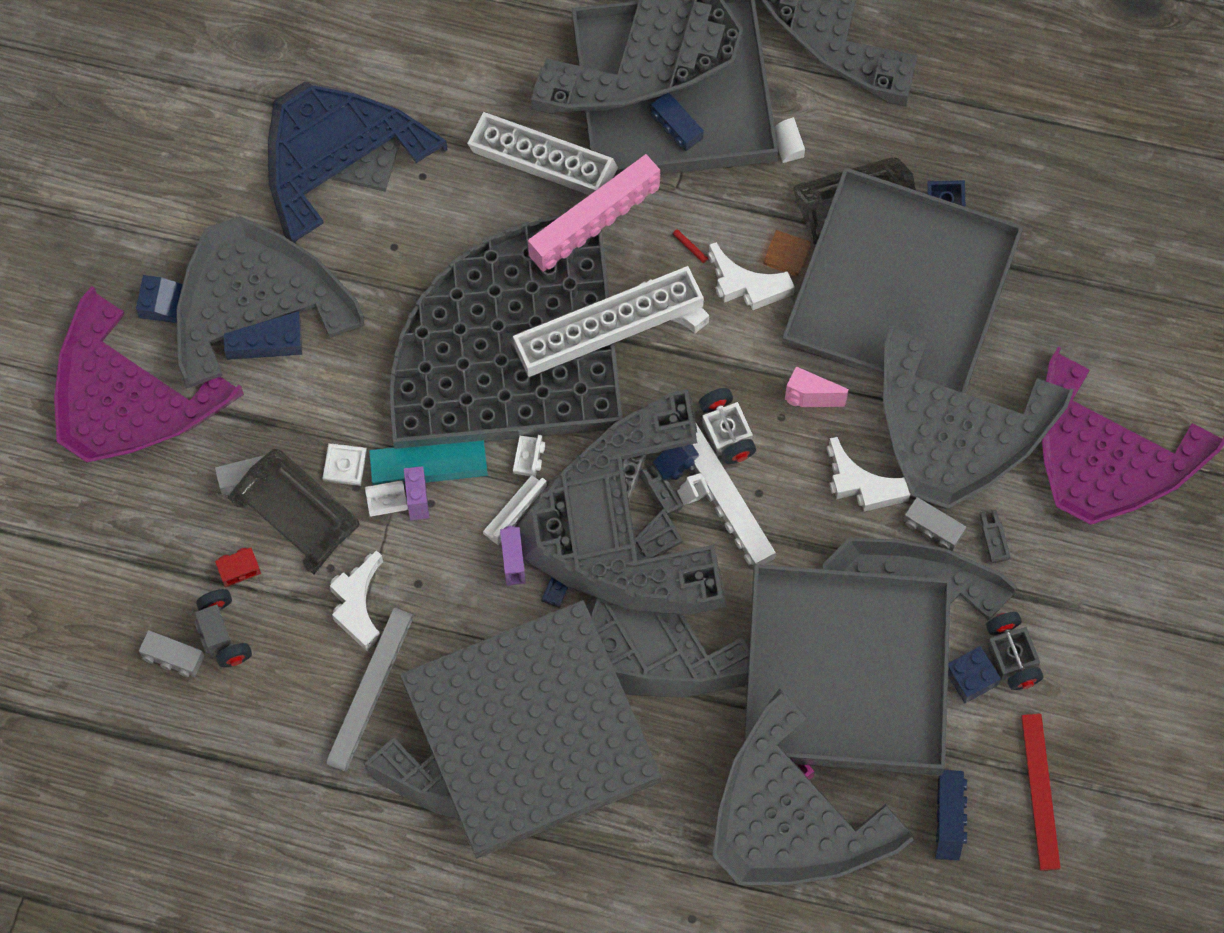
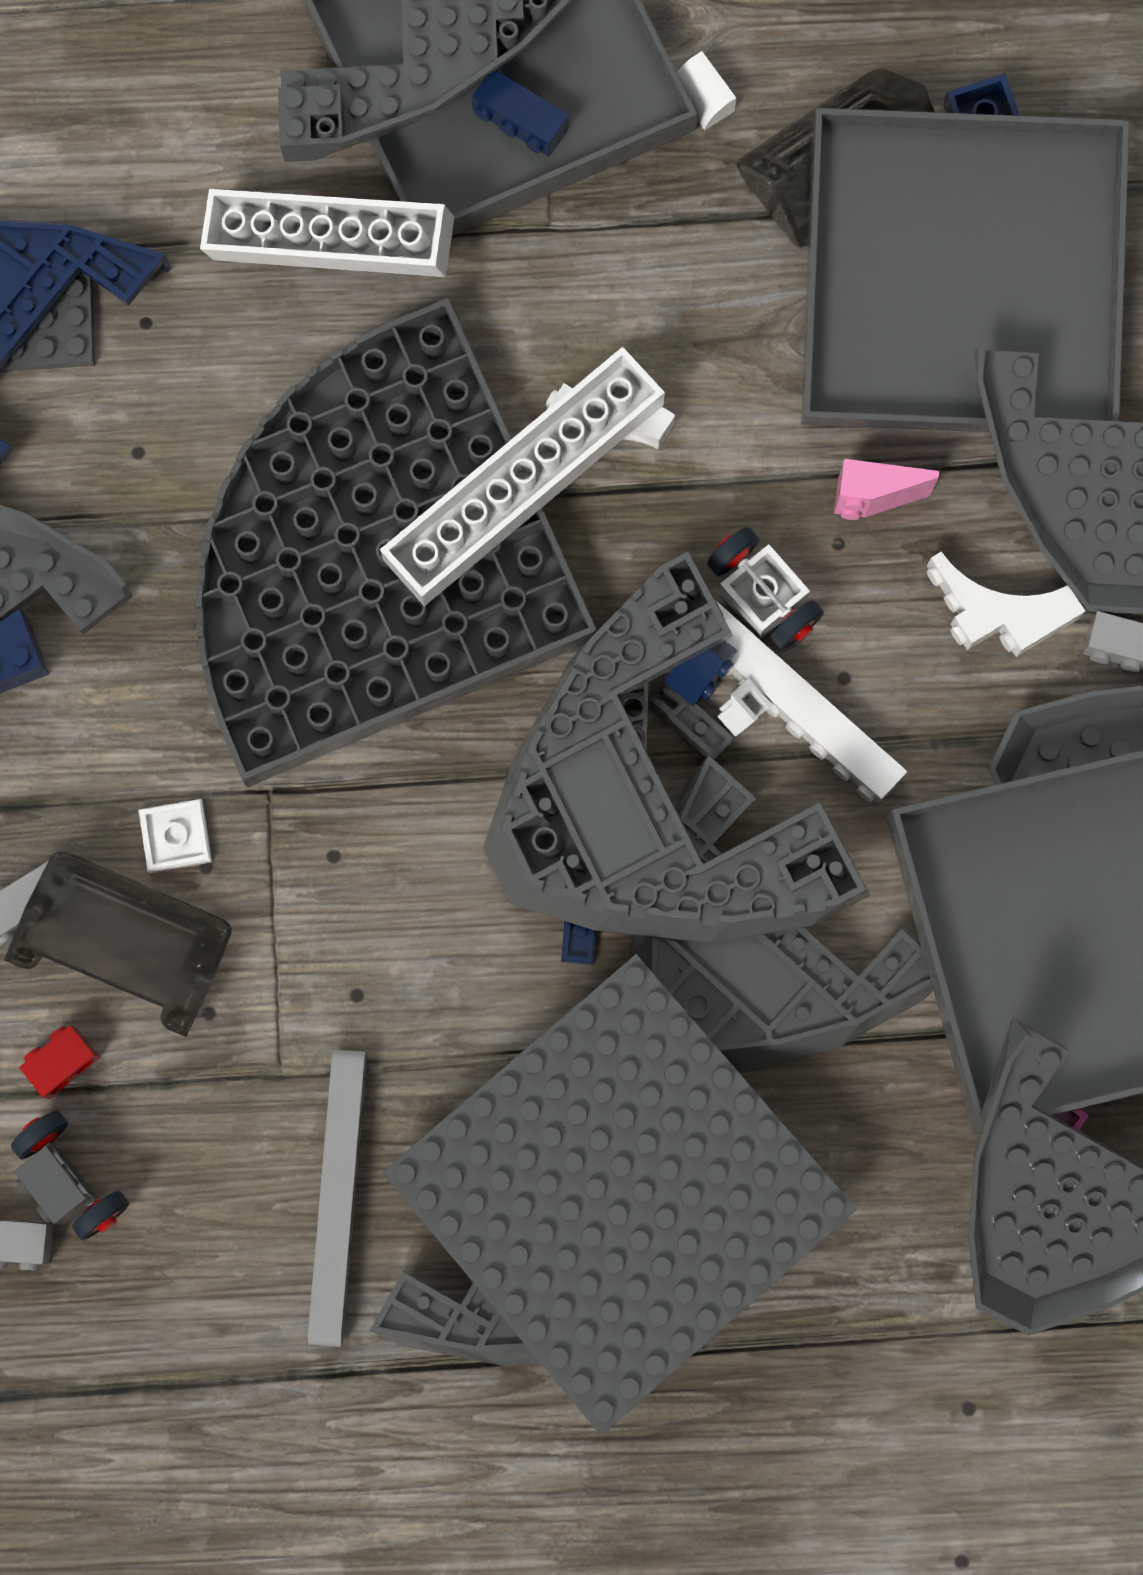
camera: 15 degrees left, 10 degrees up
white arch [330,551,383,651] -> none
white bracket [365,481,408,517] -> none
teal arch [369,440,488,486] -> none
medium lavender brick [404,466,429,520] -> none
white fence [483,475,547,545] -> none
medium lavender brick [500,526,526,586] -> none
white bracket [513,435,545,477] -> none
bright pink brick [528,154,660,272] -> none
red piece [672,229,708,263] -> none
white arch [707,242,795,310] -> none
clear orange tile [763,230,811,276] -> none

